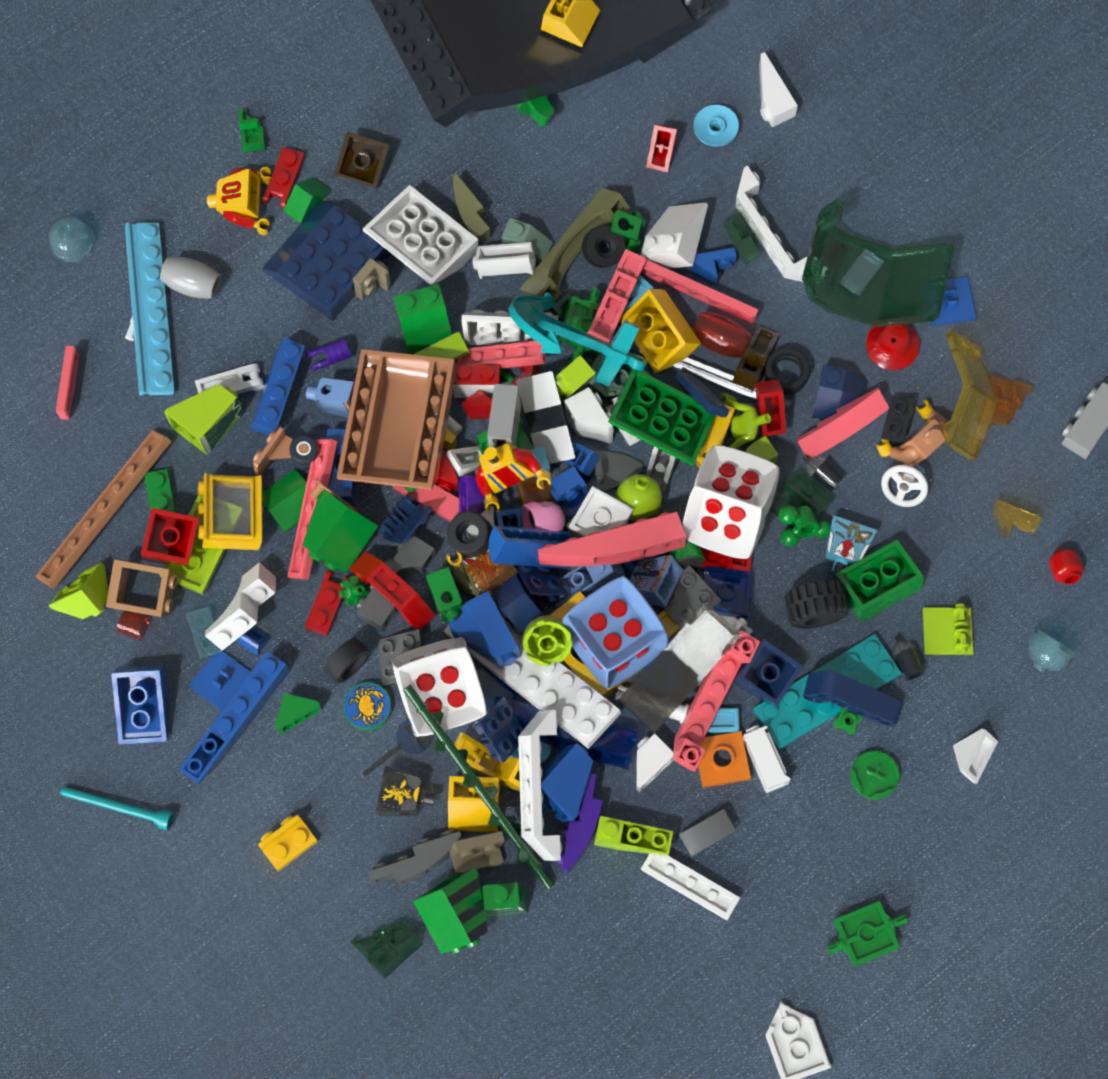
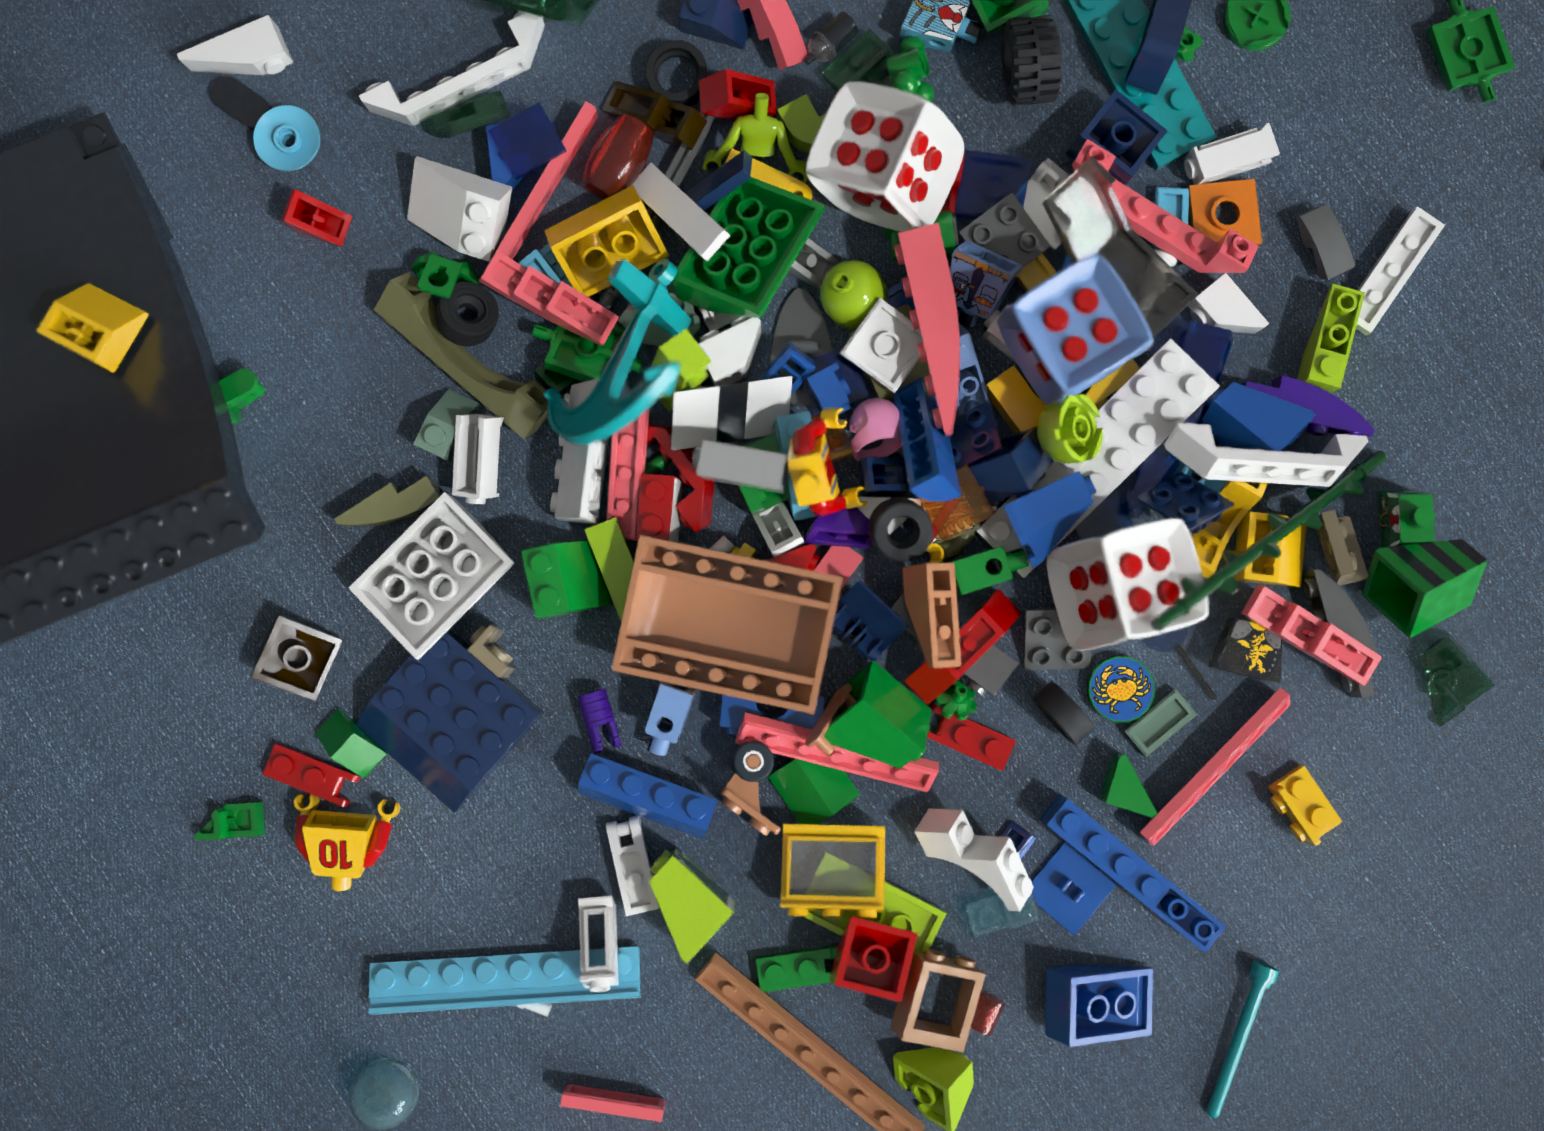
camera: 85 degrees left, 15 degrees up
light grey piece [160,256,222,299] -> none
none -> black tile [211,76,272,130]
none -> clear blue piece [489,103,567,180]
none -> white window [578,896,619,992]
none -> white tile [631,163,730,261]
none -> nougat slope [902,563,961,668]
none -> sand green tile [1123,688,1198,757]
none -> coral tile [1140,687,1290,846]
none -> coral slope [1241,584,1382,686]

